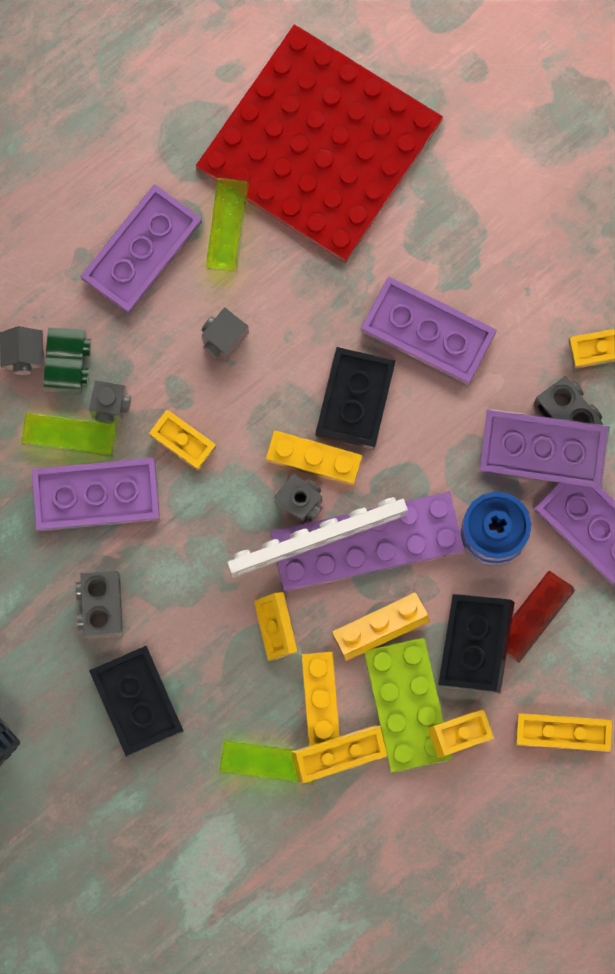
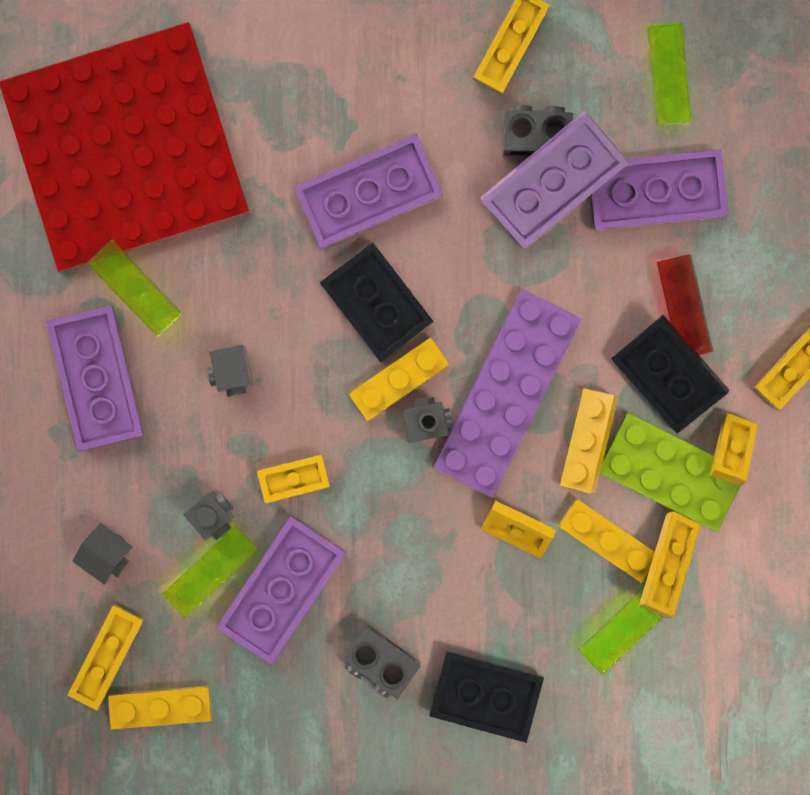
camera: 50 degrees left, 10 degrees up
dark green brick [43,327,91,394] -> none
white plate [227,497,408,578] -> none
blue wheel [461,491,532,566] -> none

